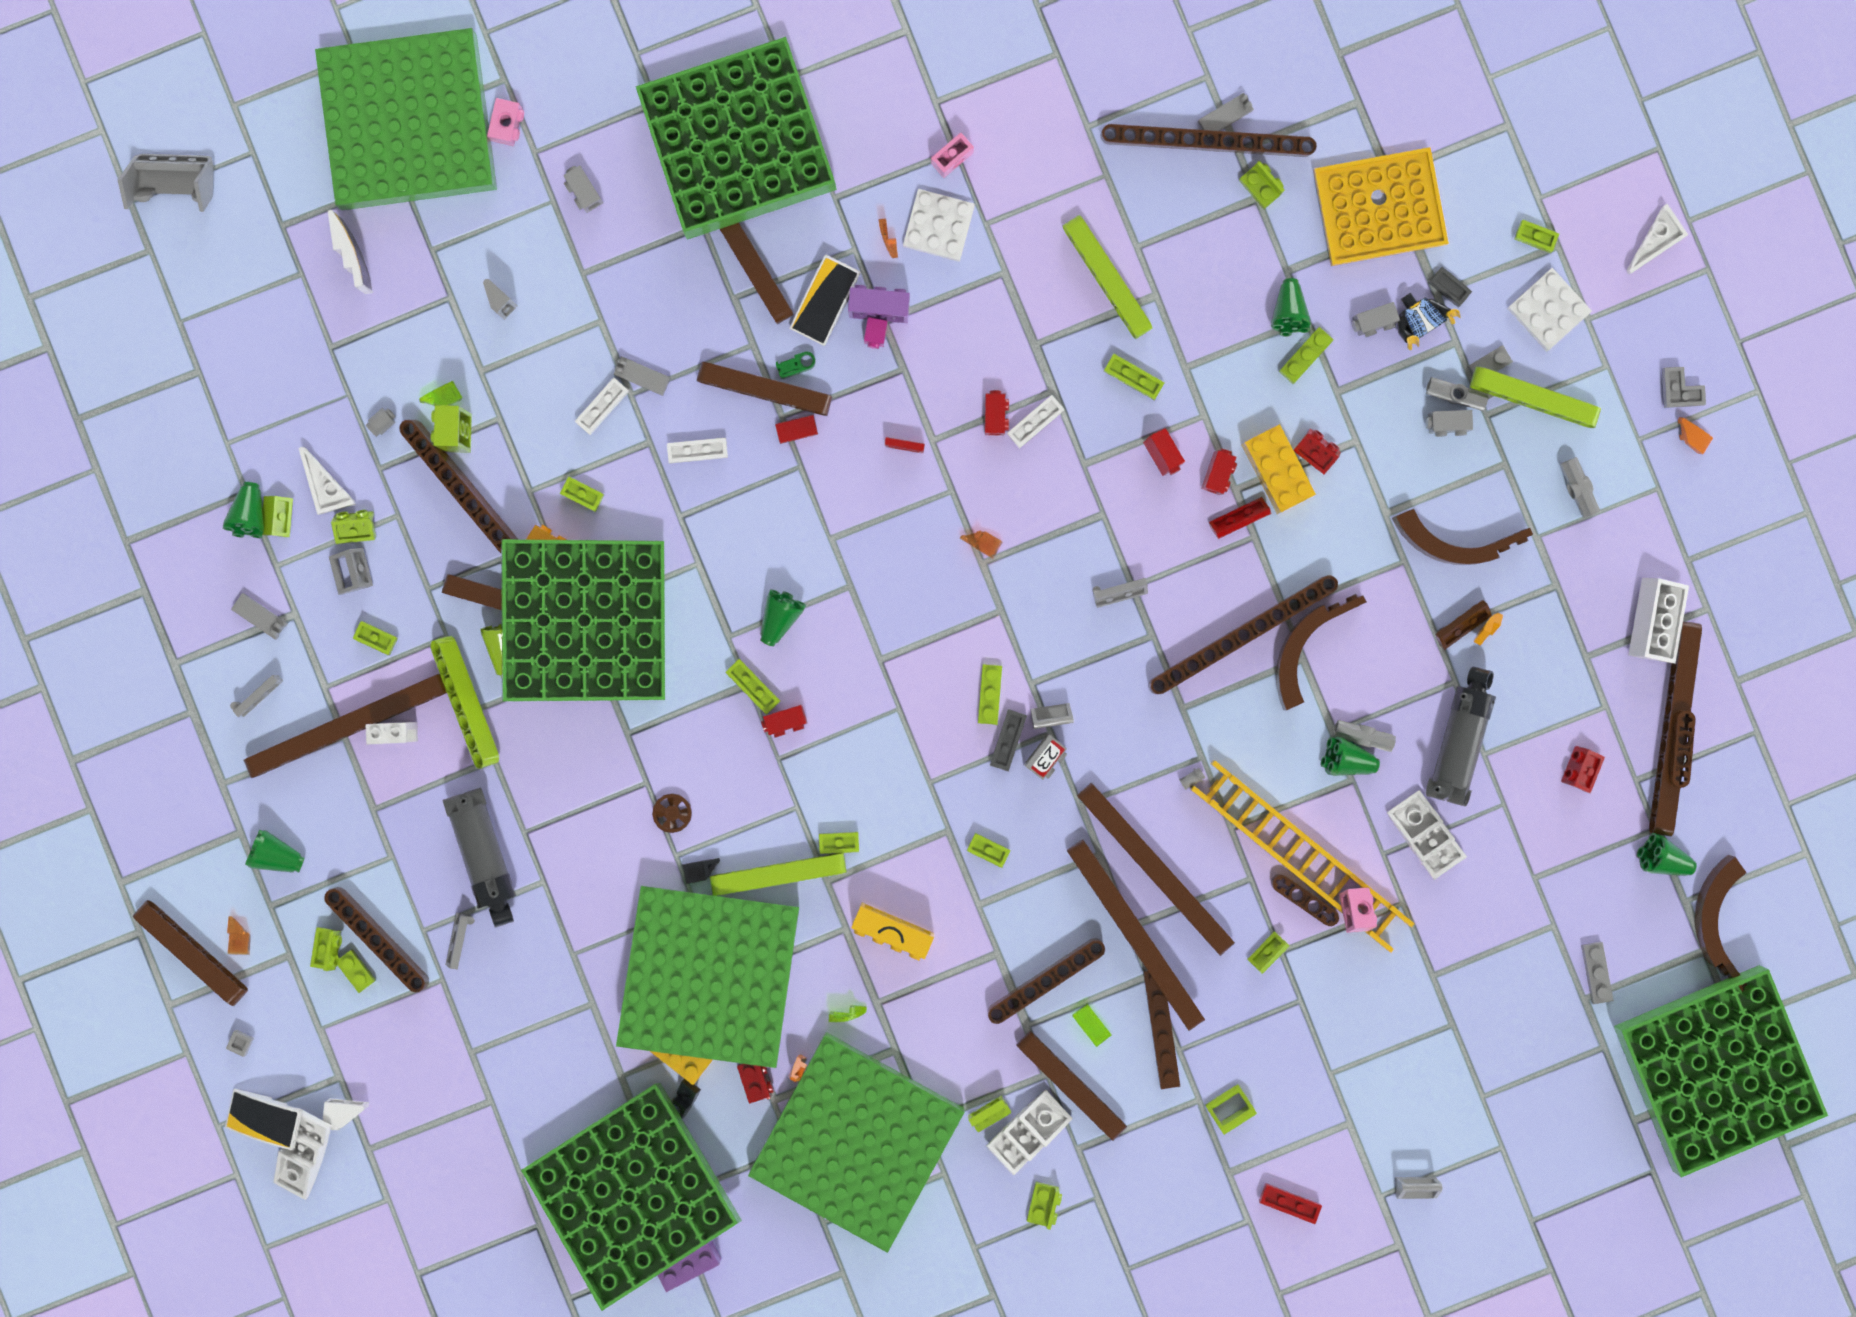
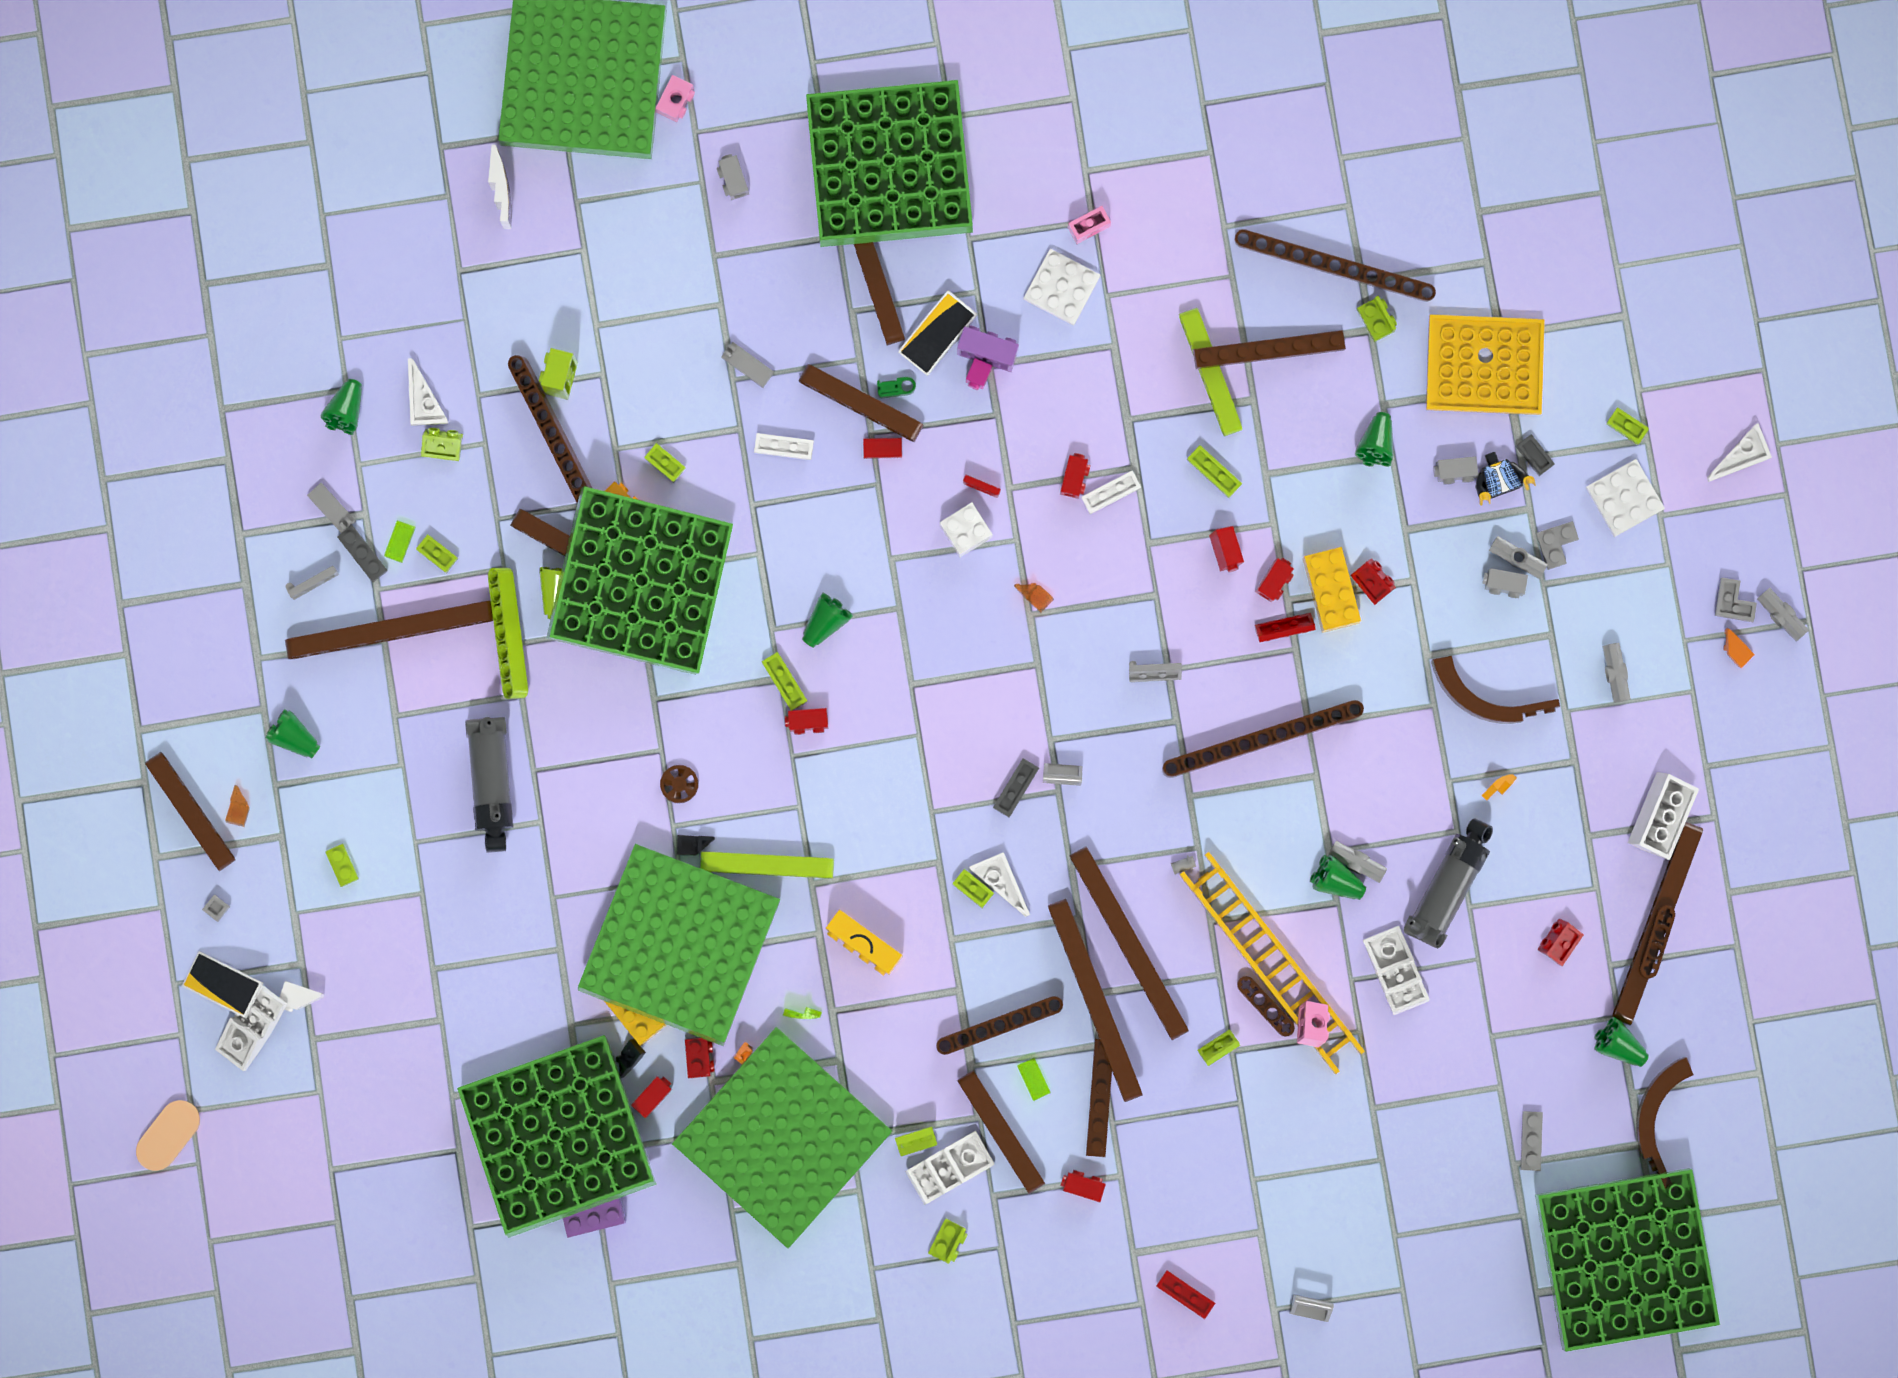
camera: 15 degrees right, 5 degrees down
light grey windscreen [117,154,214,212] -> none
lime panel [262,496,293,537] -> none
lime bracket [310,927,342,971] -> none
reddish brown beam [324,887,429,993] -> none
light grey tile [329,548,373,595] -> none
light grey brick [366,408,396,437] -> none
white window [366,722,418,745] -> none
clear neon green slope [419,381,463,406] -> none
light grey hinge [445,912,475,970] -> none
light grey tile [483,279,518,320] -> none
white plate [575,378,630,435] -> none
lime plate [819,832,859,854] -> none
clear orange slope [878,218,898,258] -> none
lime plate [978,664,1002,725] -> none
slope [1024,734,1067,780] -> none
light grey hinge [1198,93,1254,138] -> none
lime tile [1205,1084,1257,1135] -> none
reddish brown arch [1276,594,1367,711] -> none
lime plate [1279,327,1334,384] -> none
reddish brown plate [1435,600,1492,650] -> none
lime beam [1469,367,1601,428] -> none
none -> light nougat tile [136,1100,200,1171]
none -> dark grey plate [337,525,388,582]
none -> clear neon green tile [384,520,416,563]
none -> red brick [631,1076,673,1118]
none -> white brick [940,503,993,558]
none -> white wing [969,852,1030,917]
none -> red brick [1060,1170,1106,1203]
none -> reddish brown plate [1193,330,1346,369]
none -> light grey piece [1757,588,1809,642]

